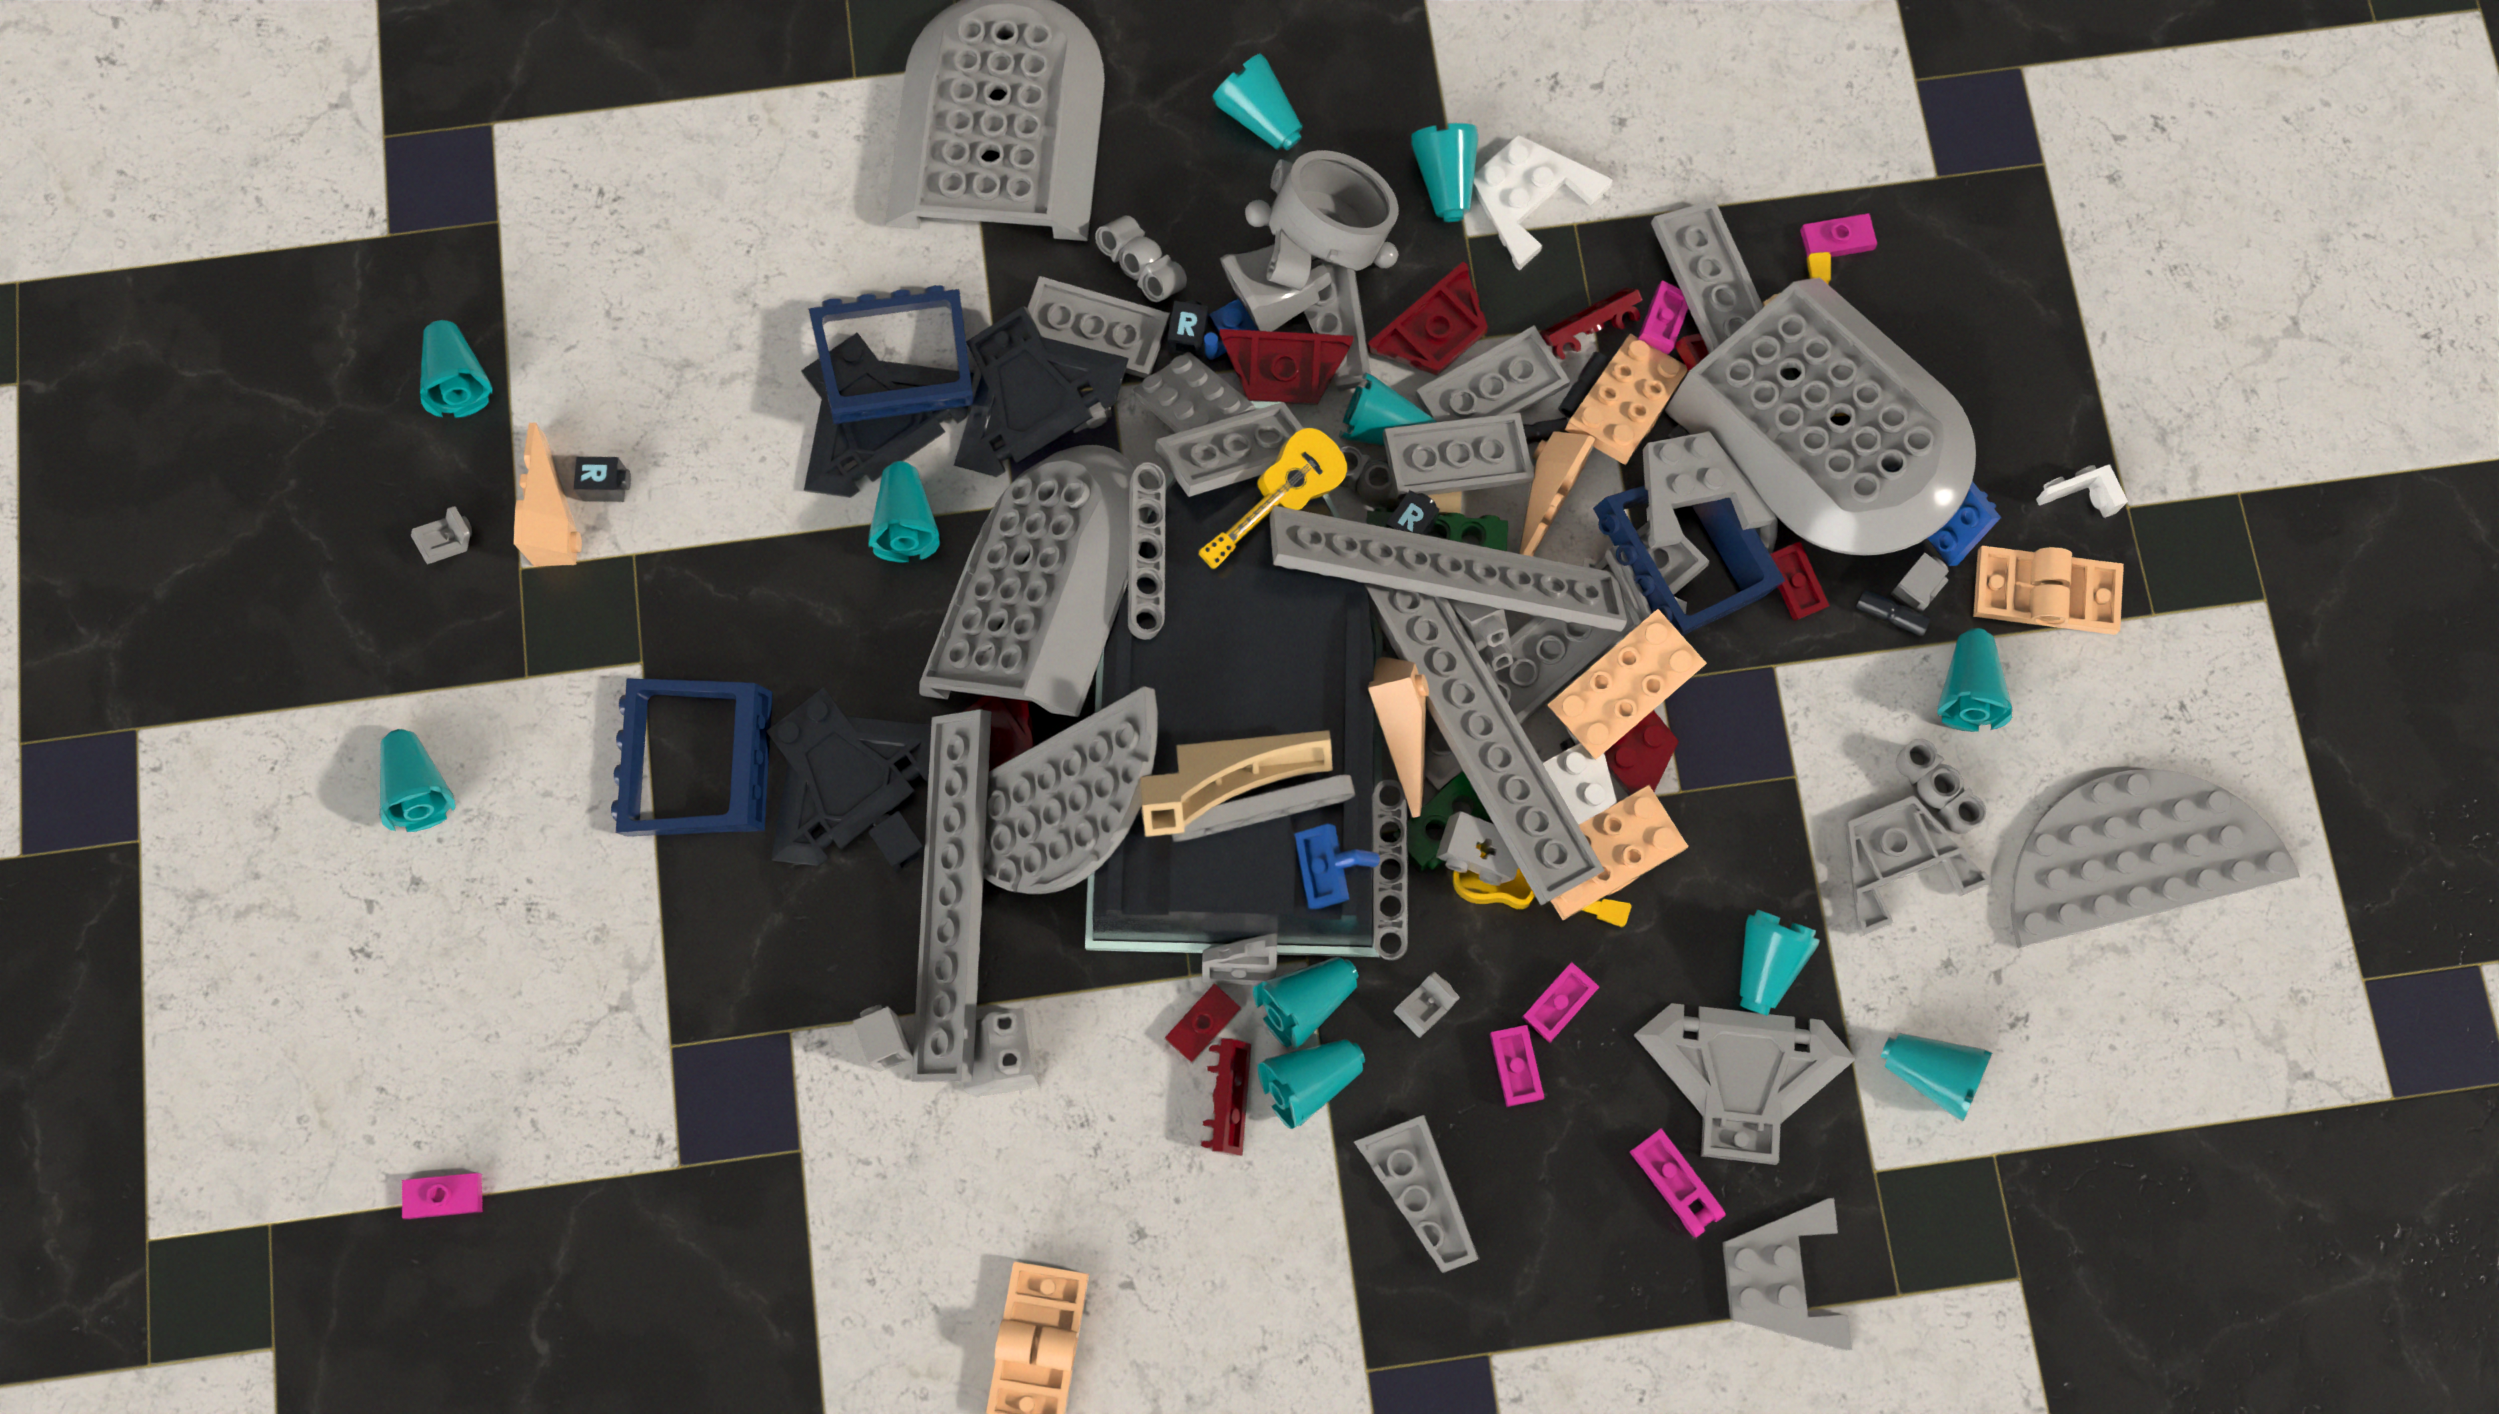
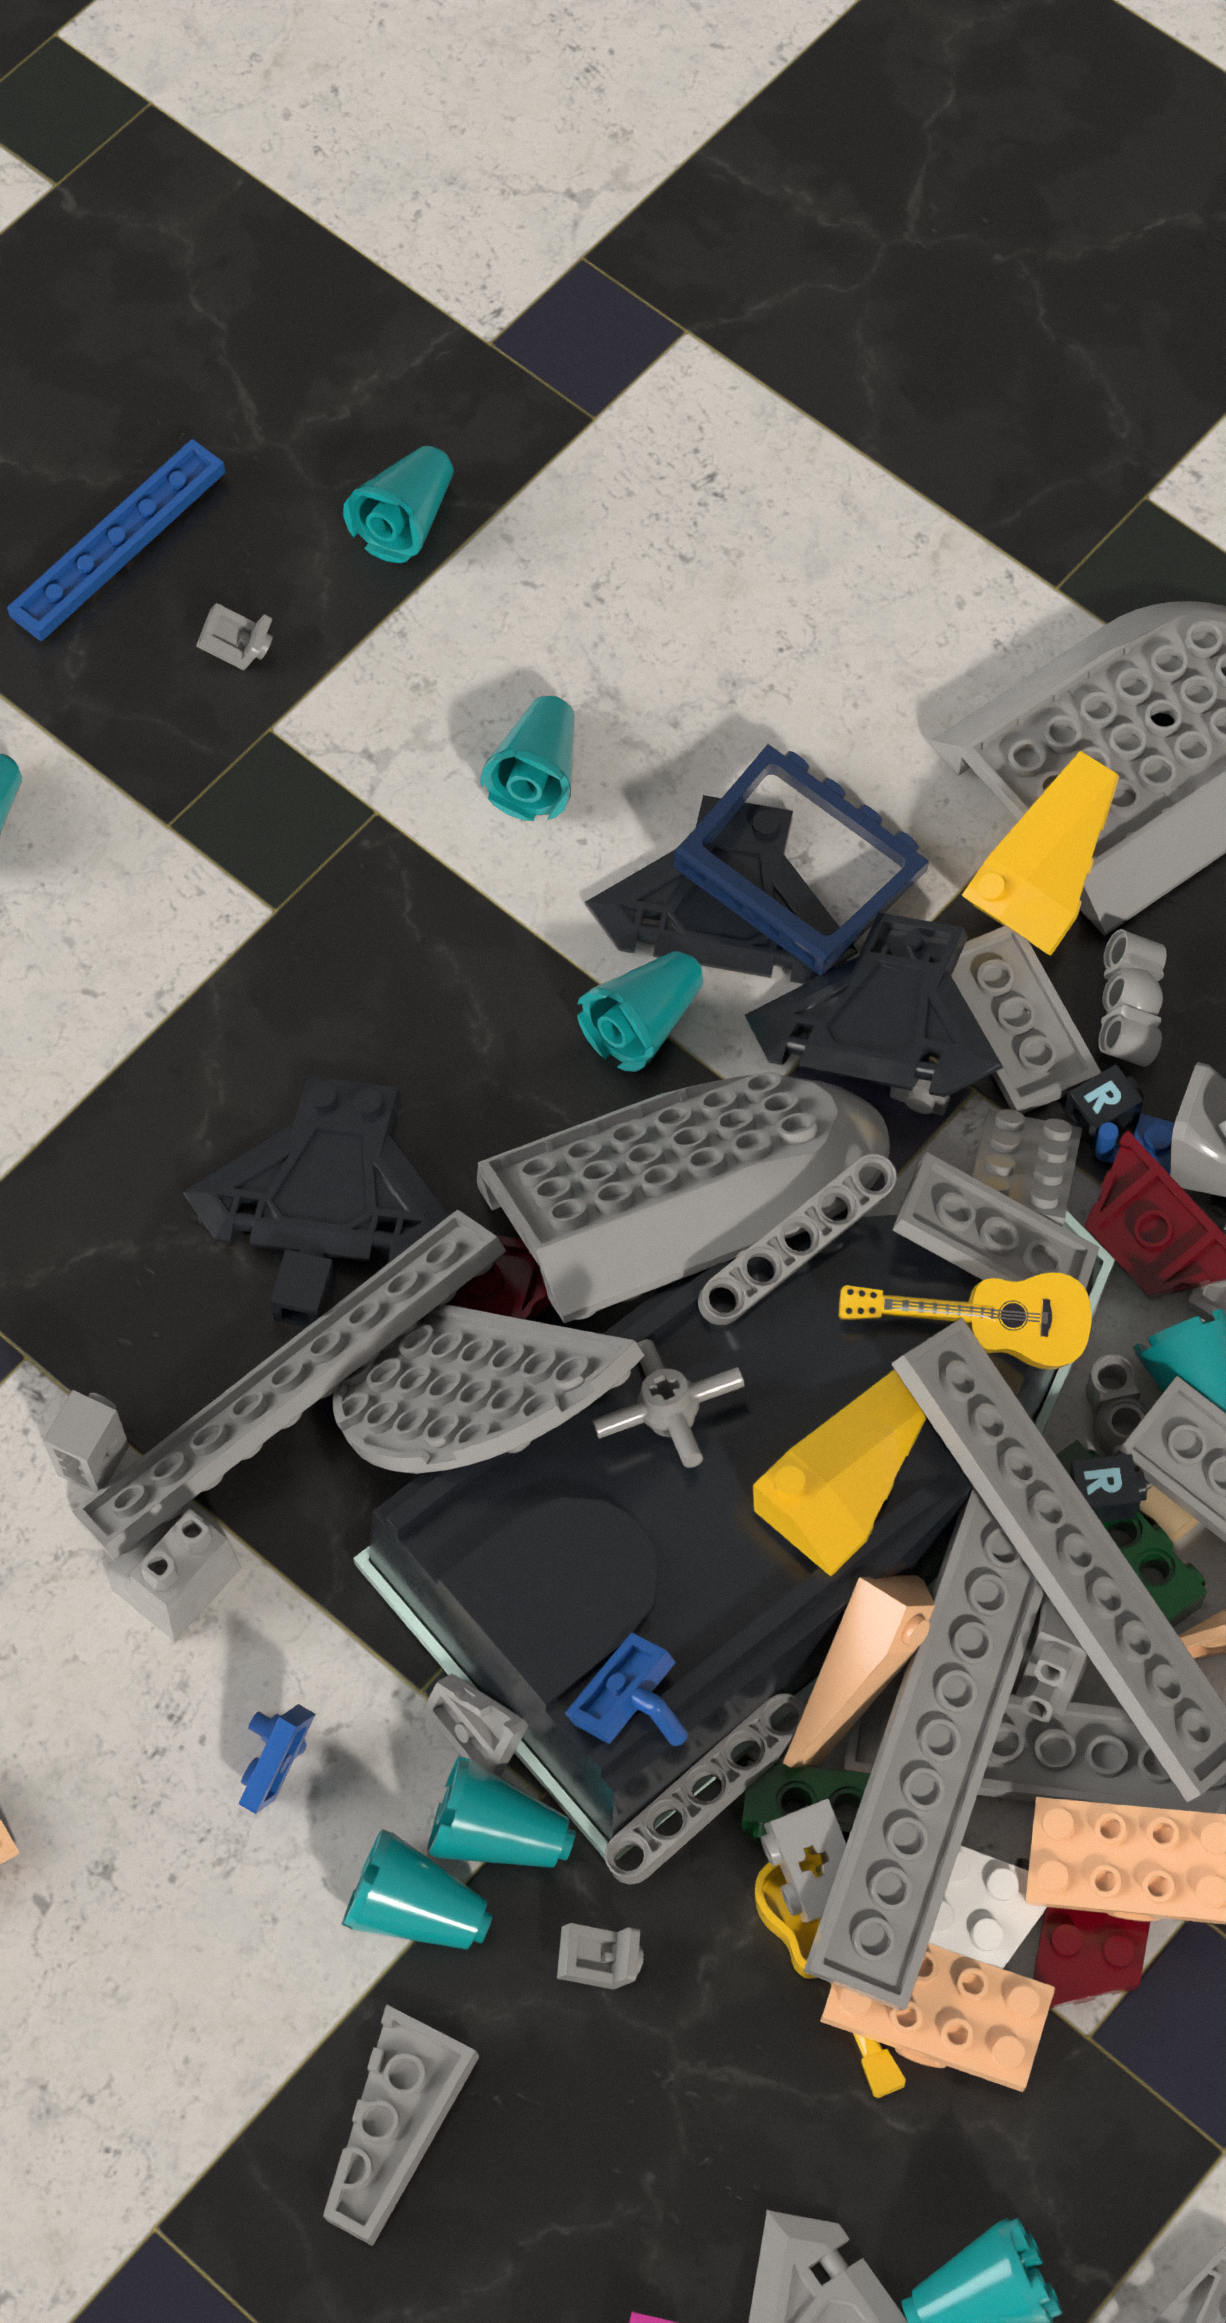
camera: 50 degrees right, 10 degrees down
light nougat wedge [514,422,582,566] -> none
black brick [573,456,631,502] -> none
dark blue windscreen [611,678,772,837] -> none
tan arch [1140,731,1332,836] -> none
dark red plate [1165,983,1242,1064] -> none
light grey beam [1172,775,1355,841] -> none
dark red plate [1201,1038,1251,1156] -> none
dark pink plate [1490,1025,1544,1107] -> none
dark pink plate [1522,962,1599,1043] -> none
none -> blue plate [7,439,226,642]
none -> blue plate [238,1704,316,1814]
none -> teal cone [480,696,575,821]
none -> light grey bar [592,1339,745,1468]
none -> yellow wedge [753,1369,927,1577]
none -> yellow wedge [962,751,1120,956]

